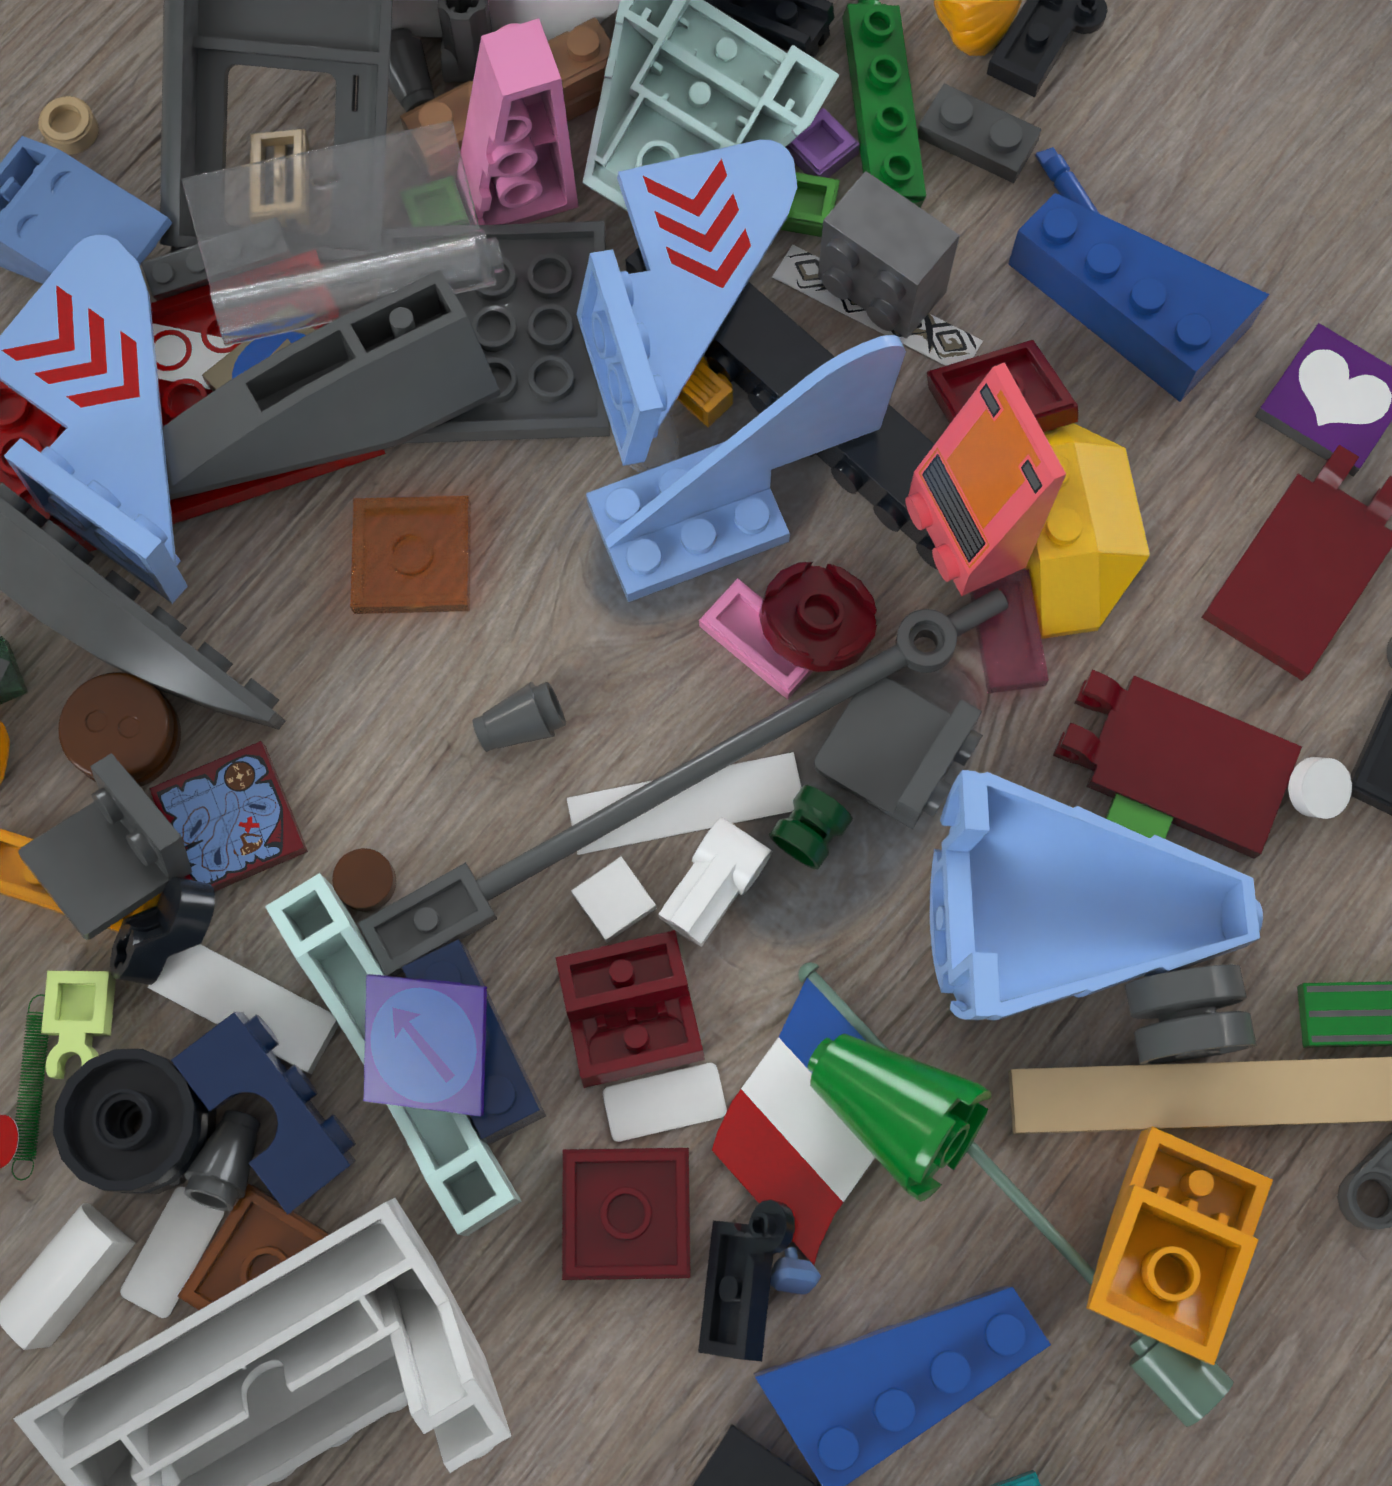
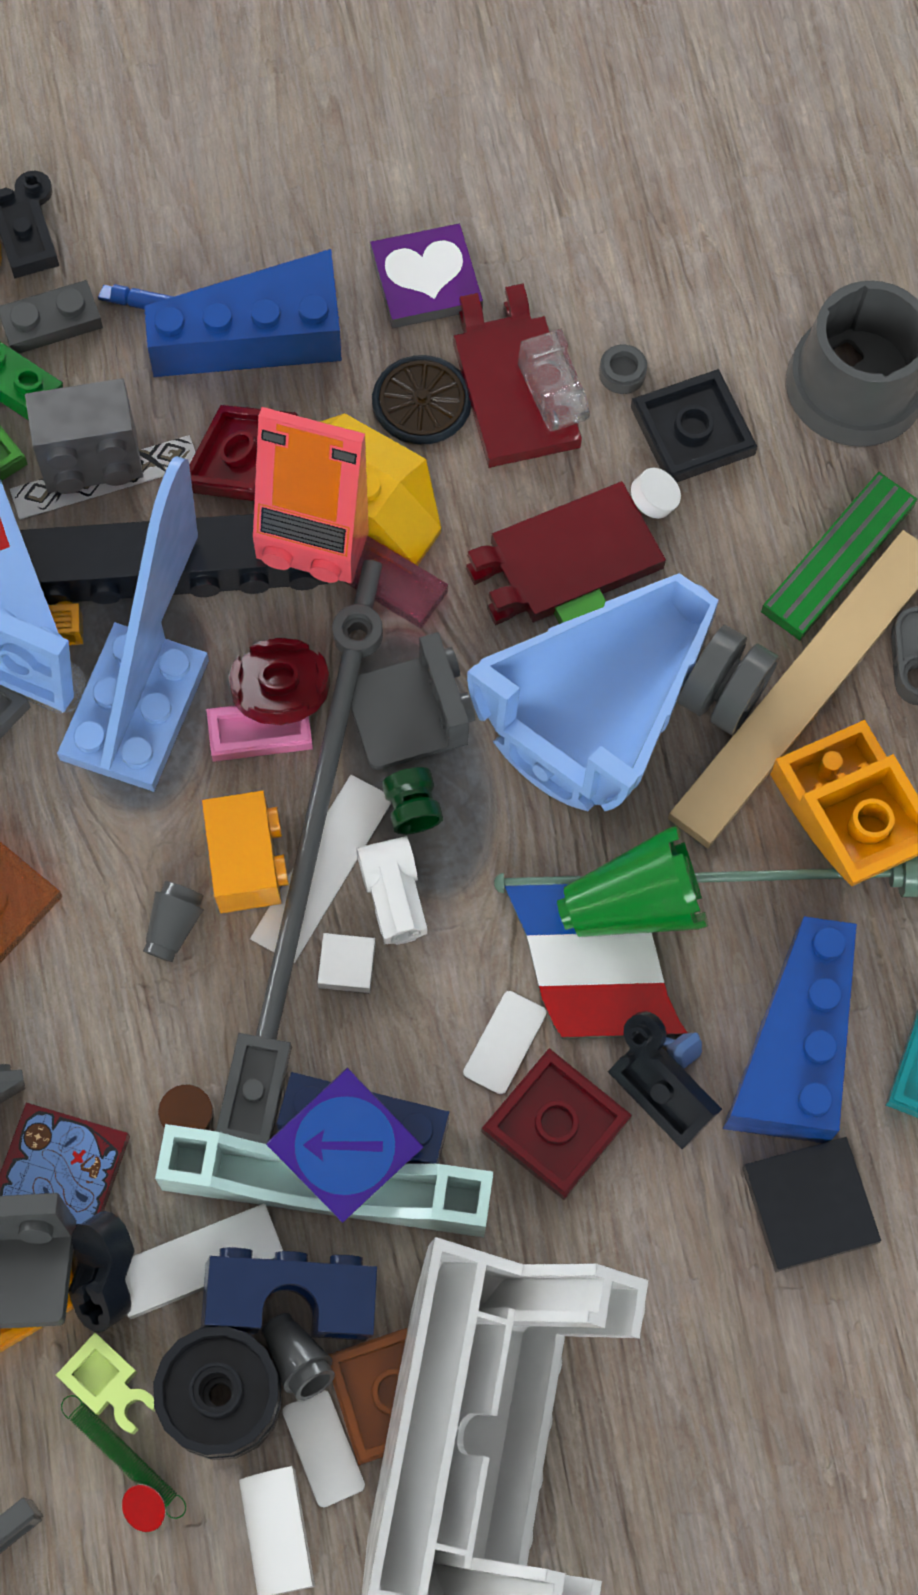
camera: 55 degrees left, 5 degrees down
dark red slope [555,930,705,1088] -> none
none -> light orange brick [202,790,289,914]
none -> dark brown wheel [372,355,471,445]
none -> clear leg [518,329,590,431]

